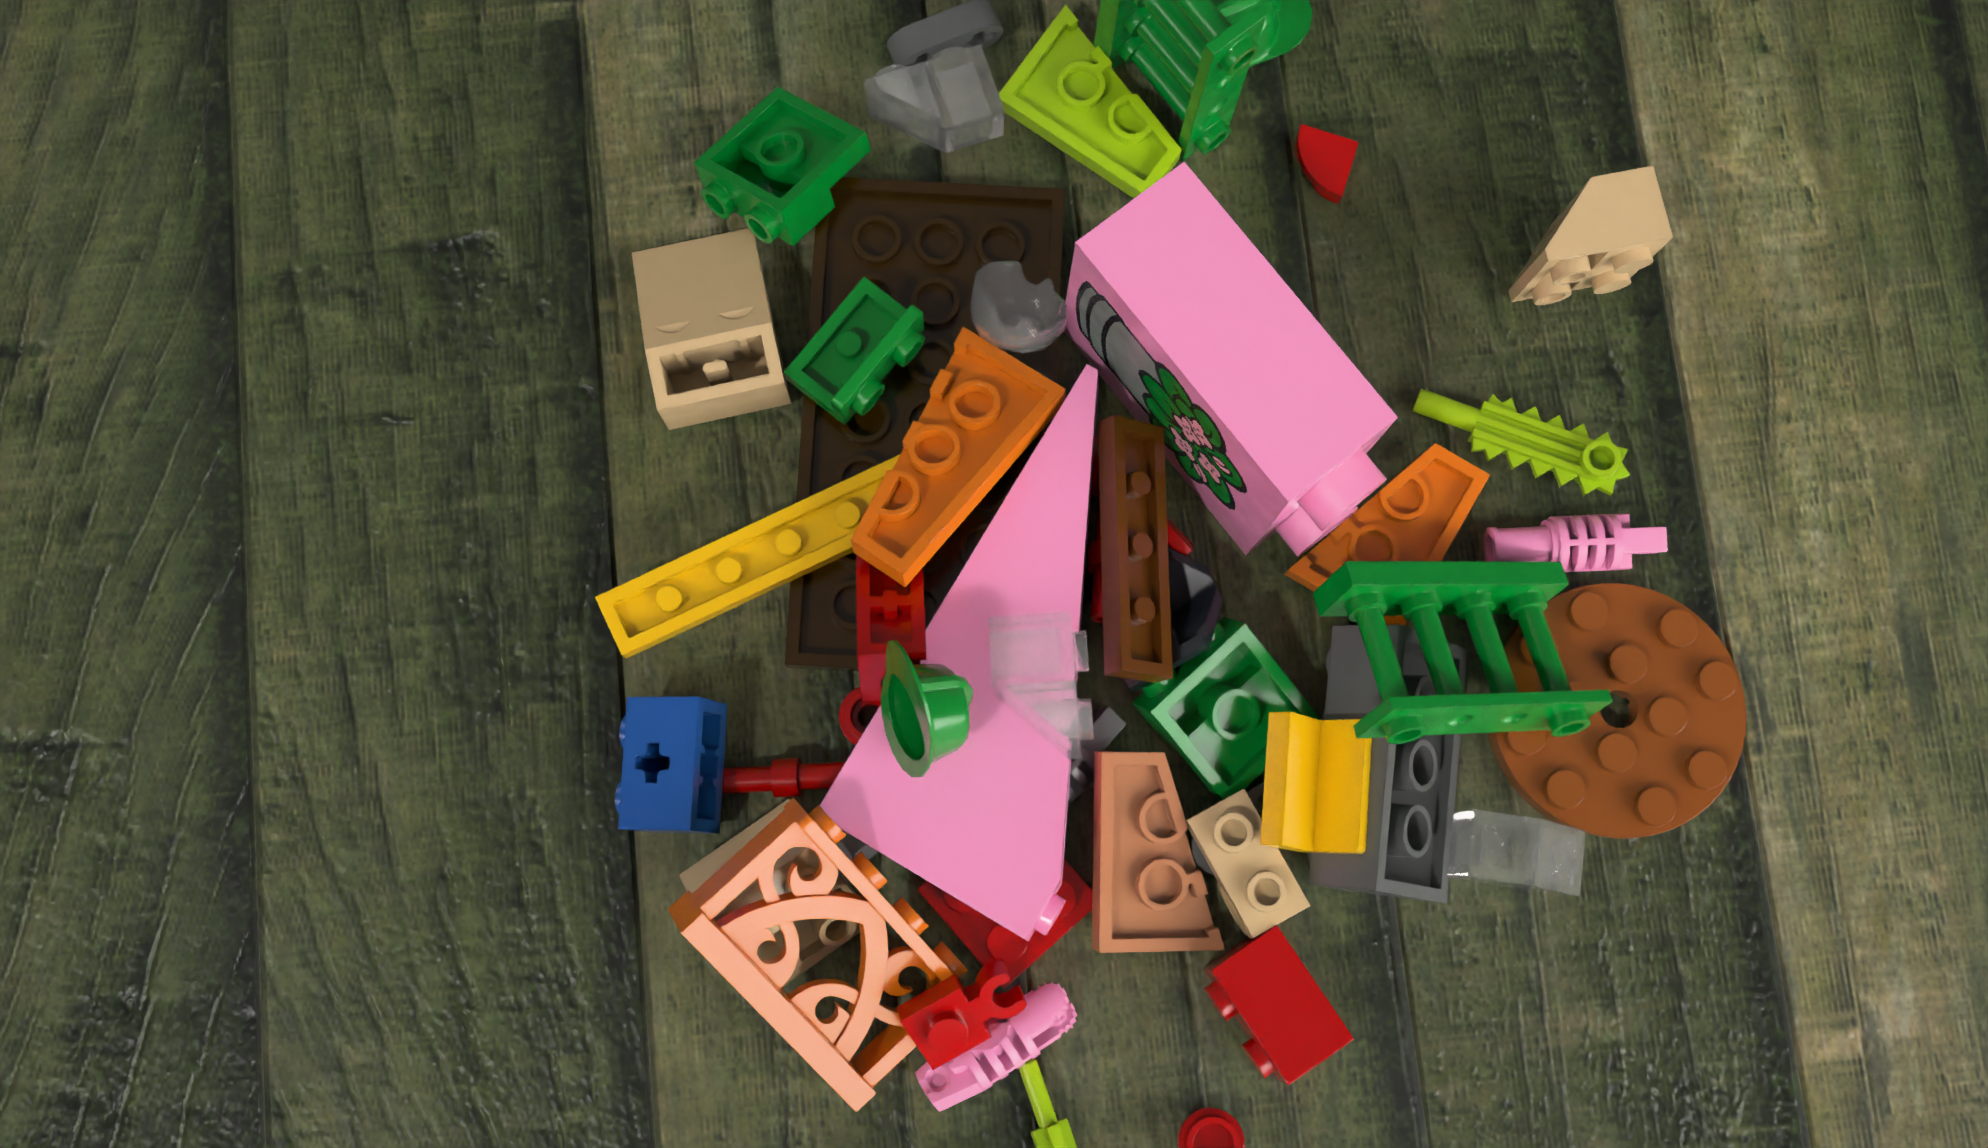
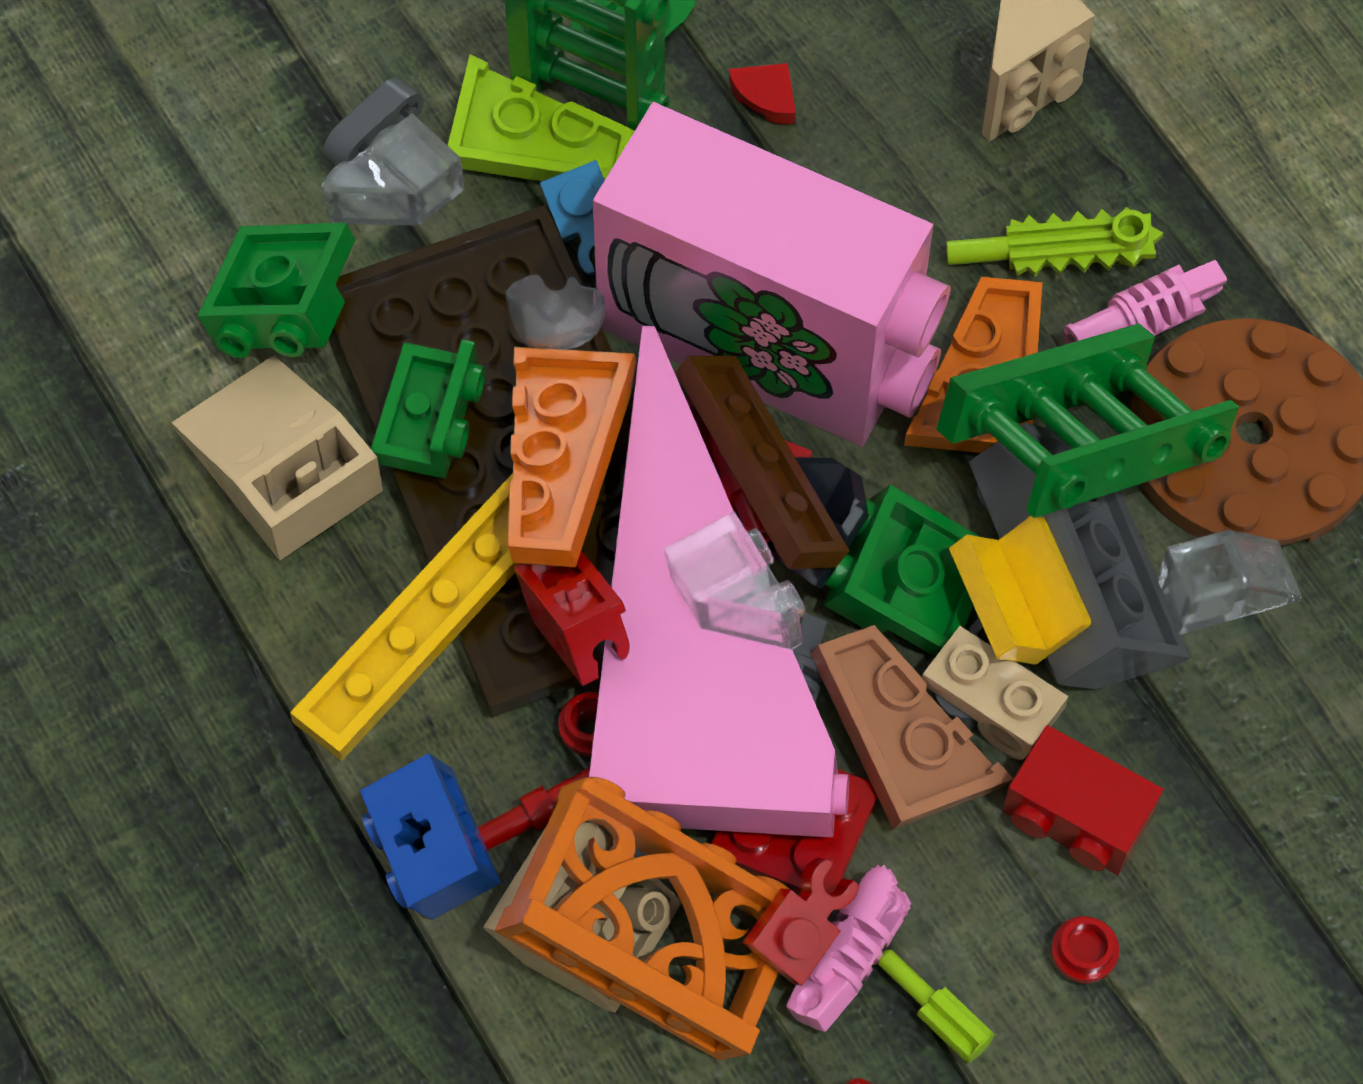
camera: 20 degrees left, 15 degrees down
green piece [881,640,973,777] -> none
none -> dark azure plate [540,160,605,277]

